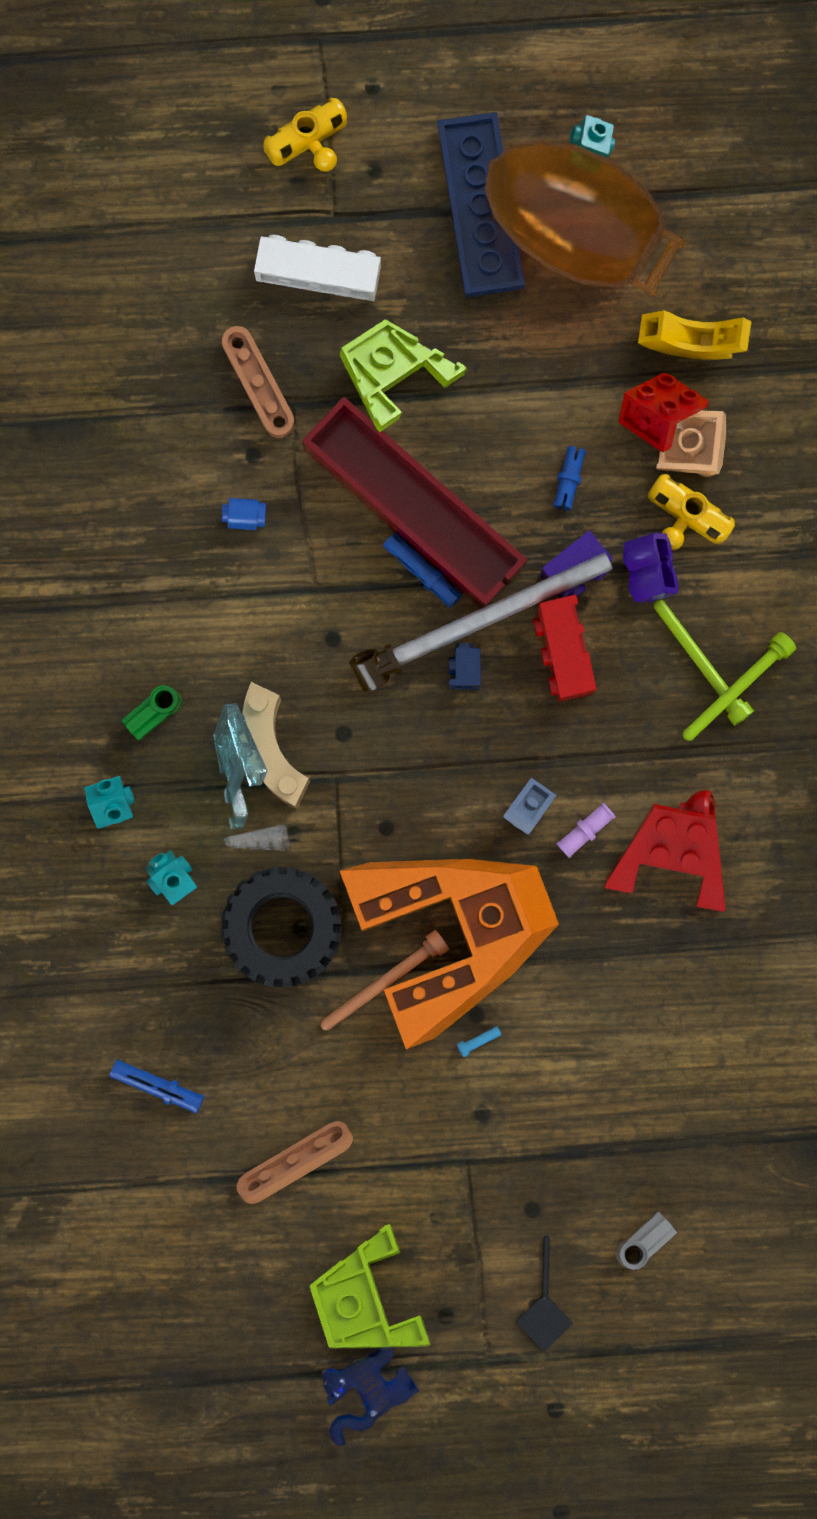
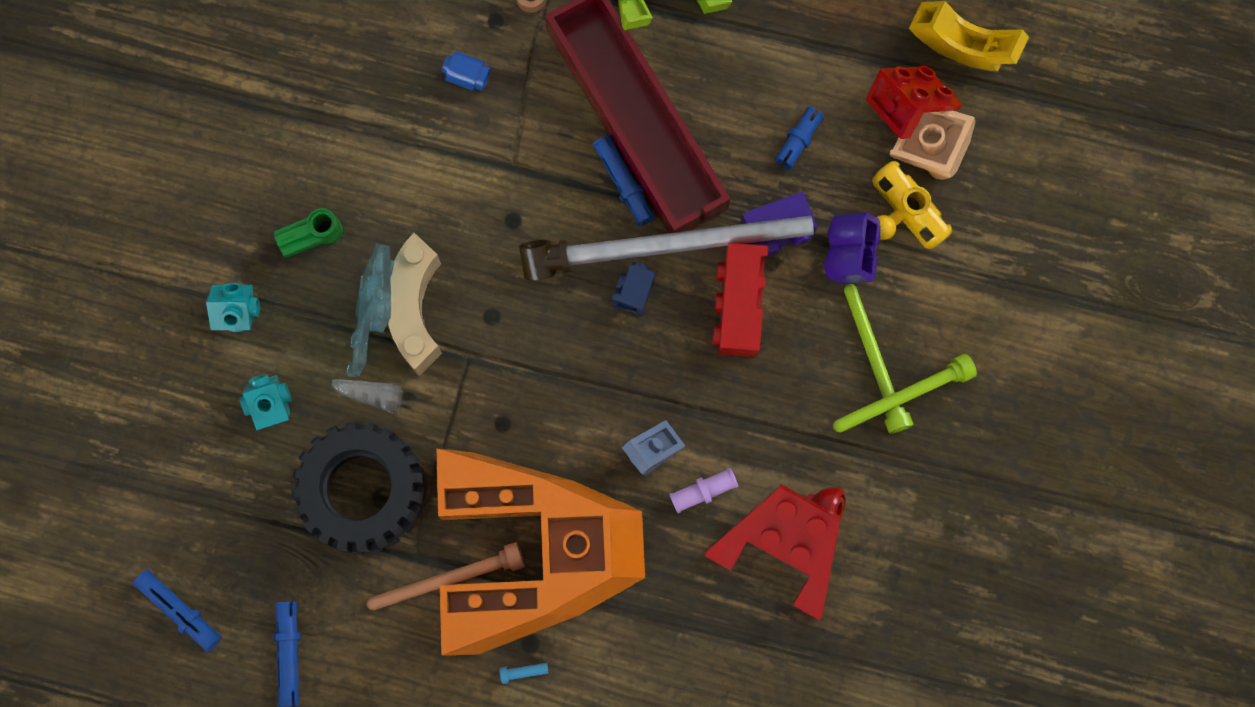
camera: 15 degrees right, 5 degrees down
none -> blue pin [273,602,301,707]

